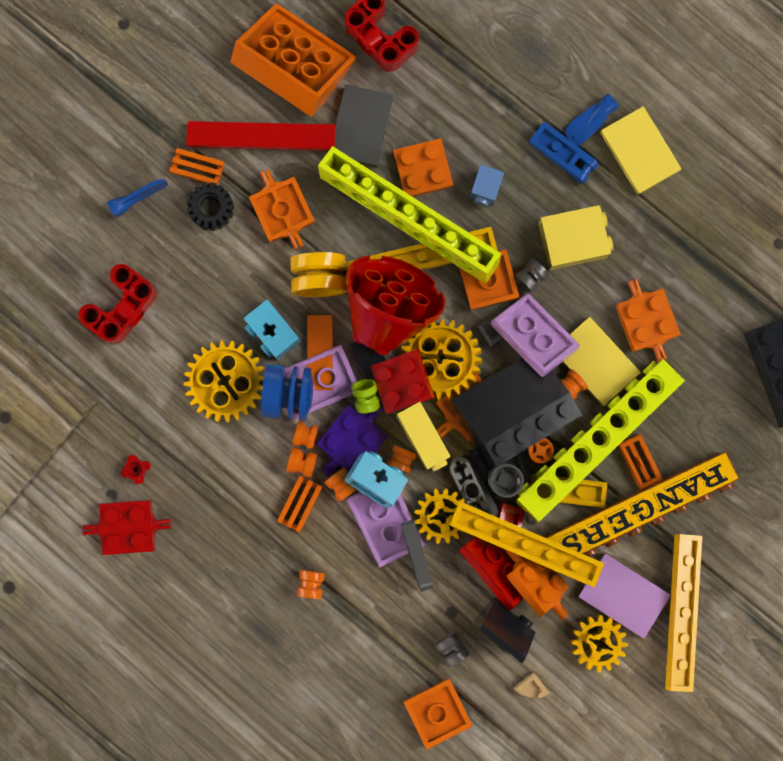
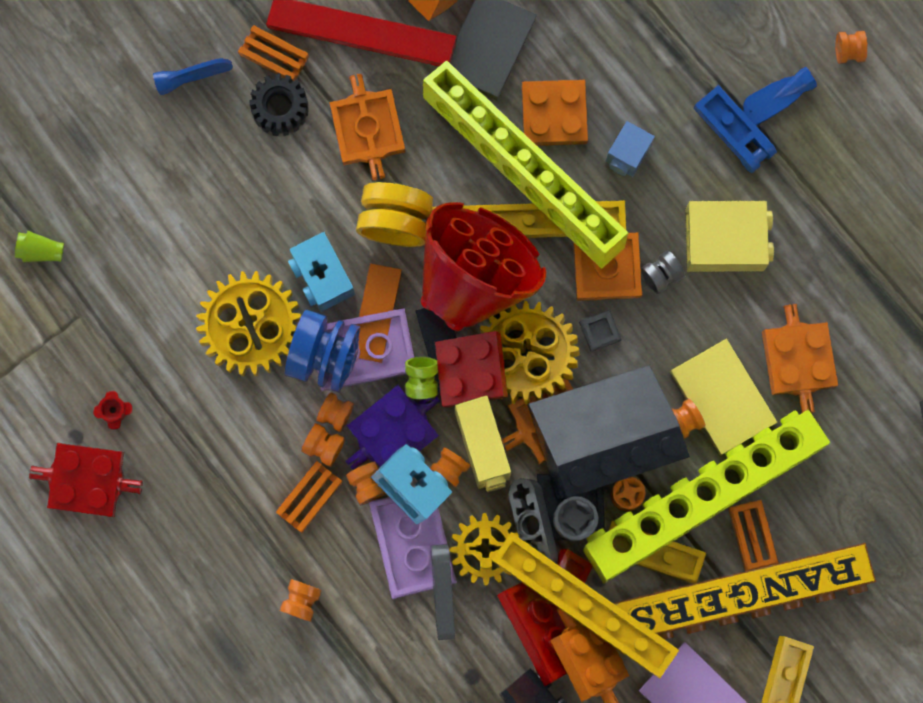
camera: 15 degrees right, 5 degrees down
red beam [78,264,157,345] -> none
lavender tile [490,293,580,378] -> none
light yellow tile [600,106,682,195] -> none
none -> lime cone [15,231,64,262]
none -> orange wheel [835,31,867,64]

